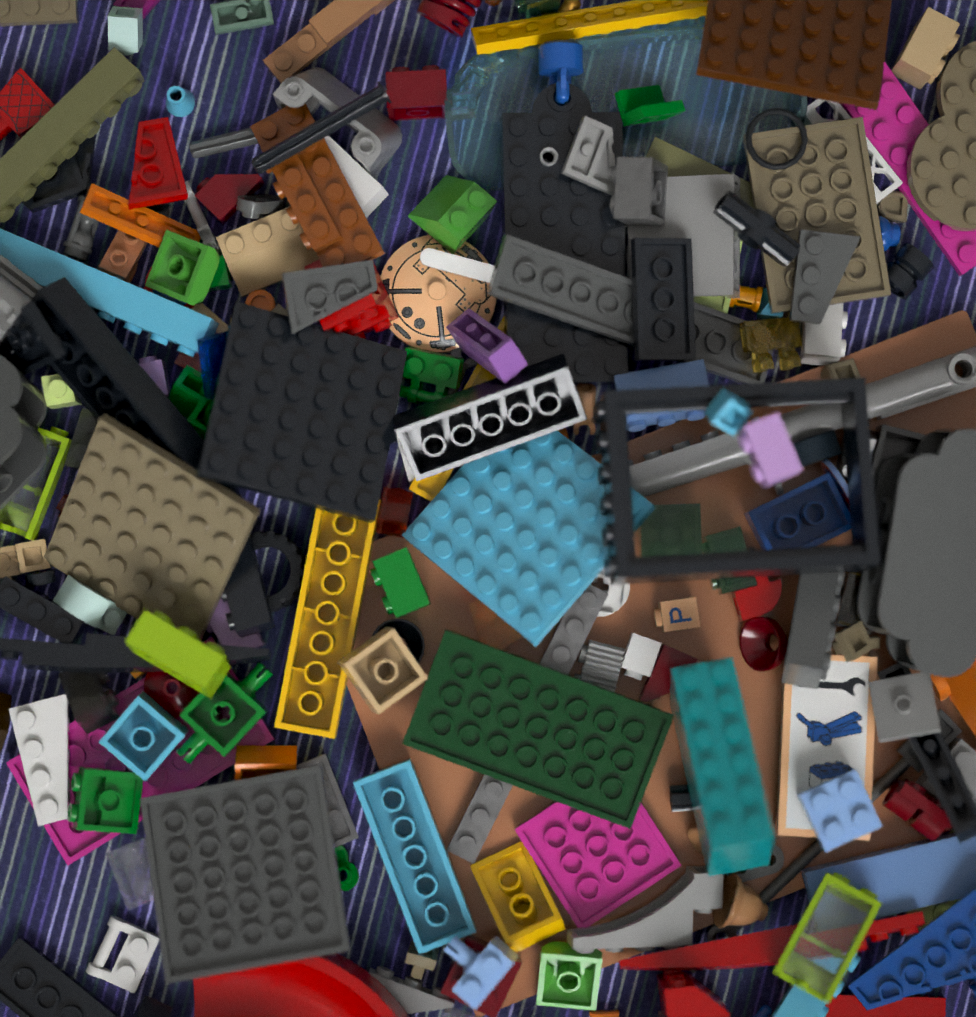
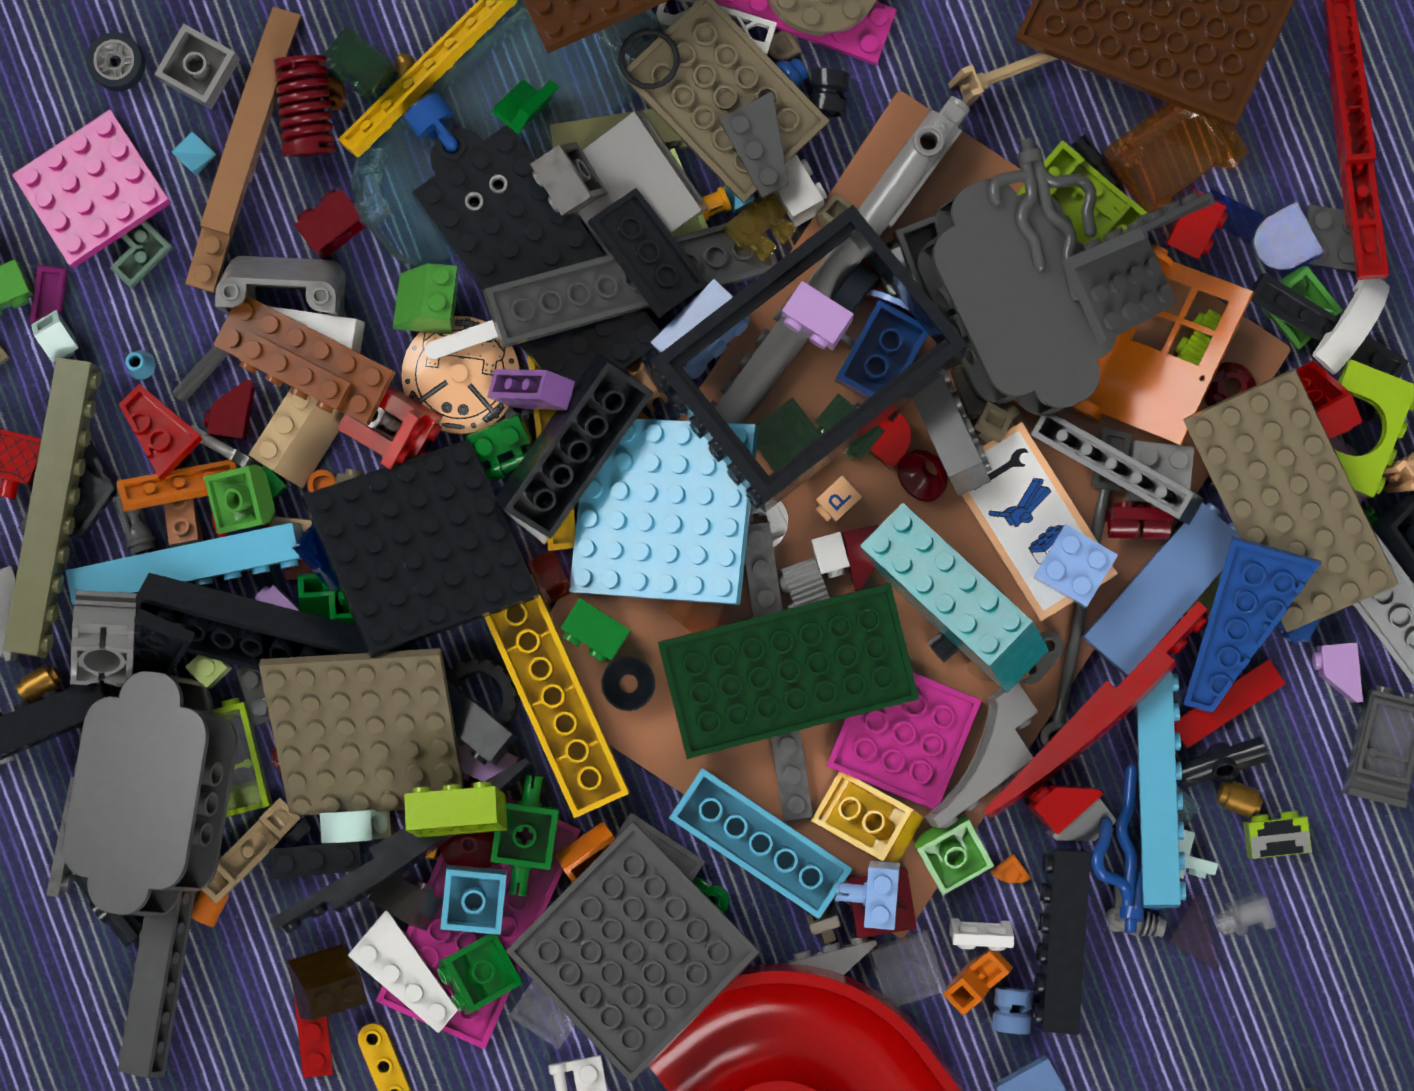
camera: 30 degrees left, 0 degrees up
dark grey plate [236,194,285,219] -> none
black axle [251,81,392,174] -> none
dark grey wing [281,260,378,334] -> none
tan brick [338,626,428,714] -> none
light grey wing [561,116,615,196] -> none
medium azure slope [705,388,753,437] -> none
black piece [713,191,801,267] -> none
medium nougat hat [713,873,768,929] -> none
clear door [772,872,882,1005] -> none
light grey plate [868,672,941,743] -> none

